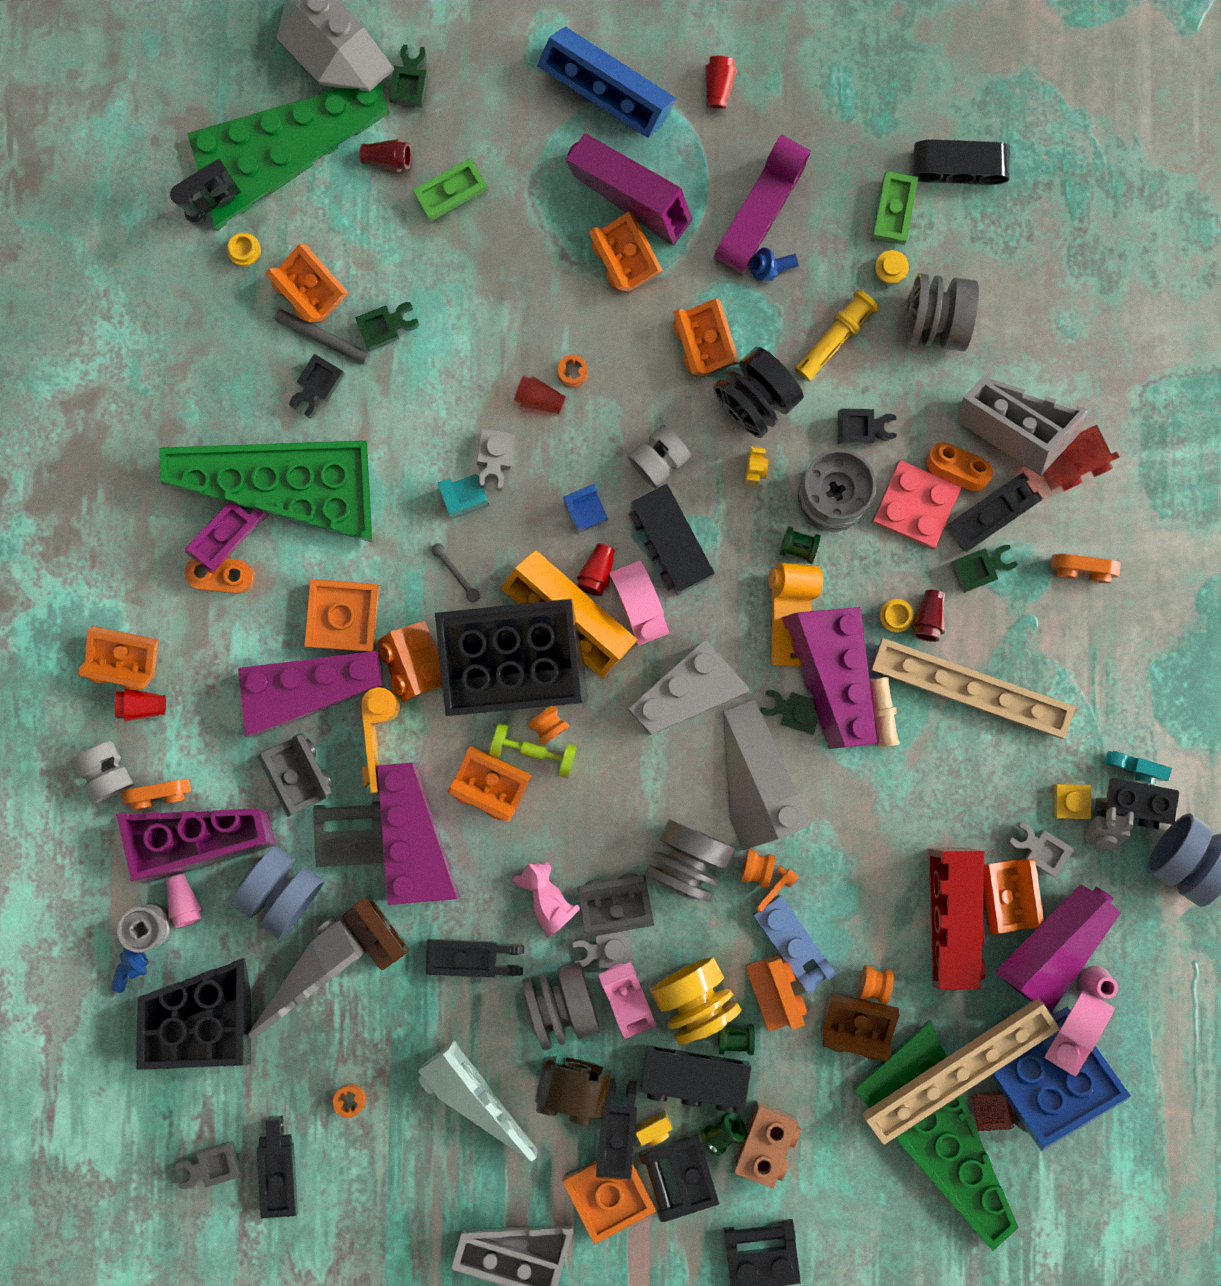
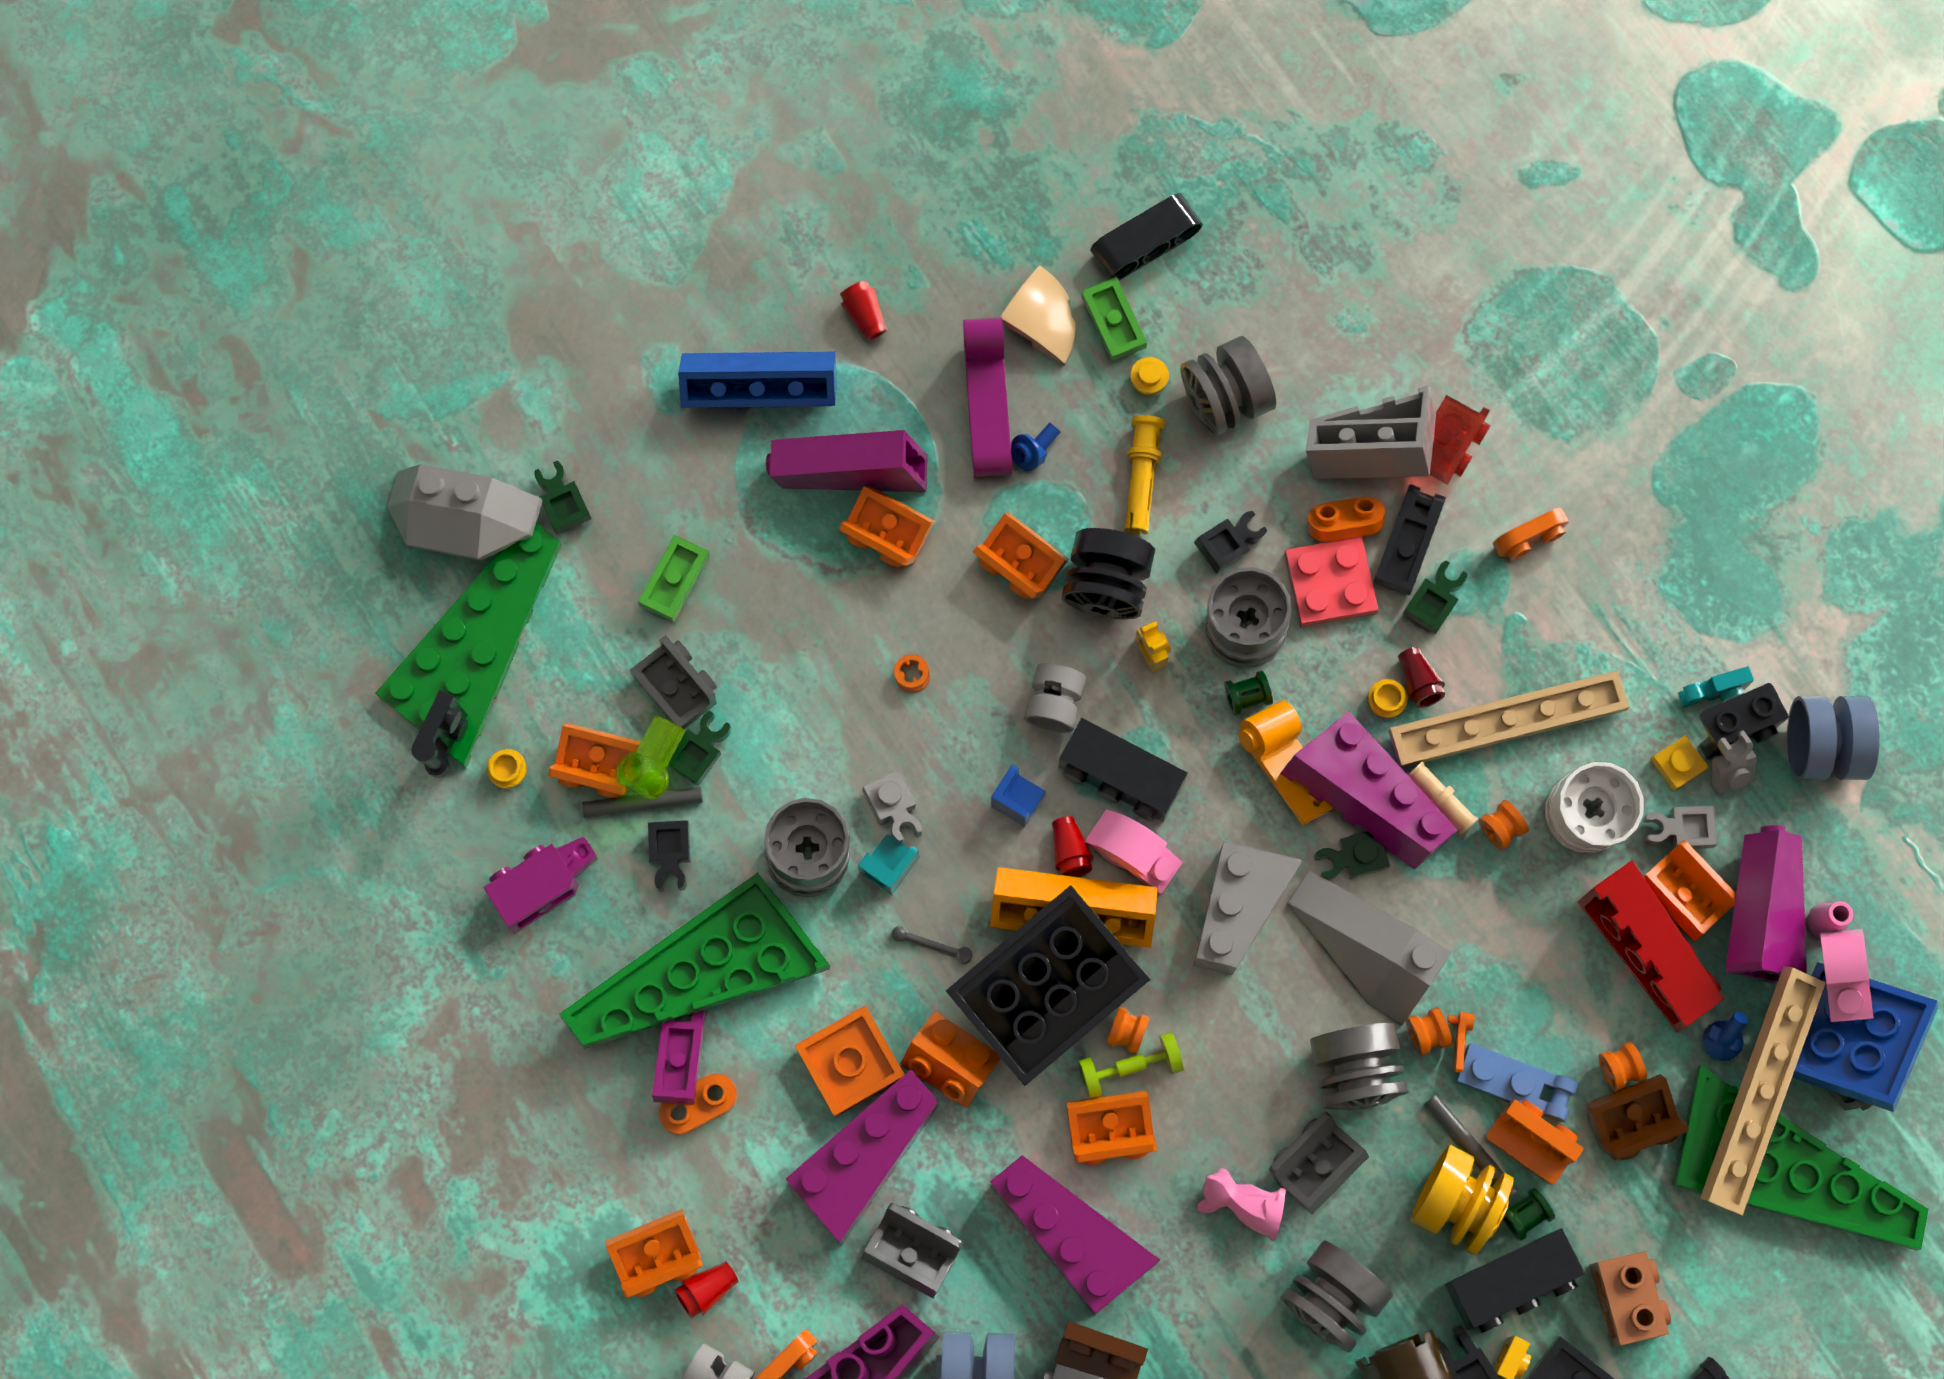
camera: 25 degrees left, 10 degrees down
clear smoke plate [313,801,384,867] -> none
dark red cone [360,138,411,173] -> none
light orange door [361,687,400,793] -> none
black hinge [426,938,524,978] -> none
clear red cone [513,375,566,414] -> none
light grey plate [572,930,634,969] -> none
bright pink brick [598,962,657,1039] -> none
dark green bush [701,1112,747,1156] -> none
clear red plate [972,1092,1015,1131] -> none
none -> magenta hinge [483,836,598,934]
none -> clear neon green piece [616,715,685,800]
none -> dark grey bracket [630,635,717,733]
none -> flat silver wheel [764,798,850,898]
none -> tan brick [1000,266,1076,366]
none -> dark grey bar [1424,1094,1518,1197]
none -> orange wheel [1478,800,1529,851]
none -> white wheel [1545,762,1644,854]
none -> blue plate [1702,1012,1748,1061]

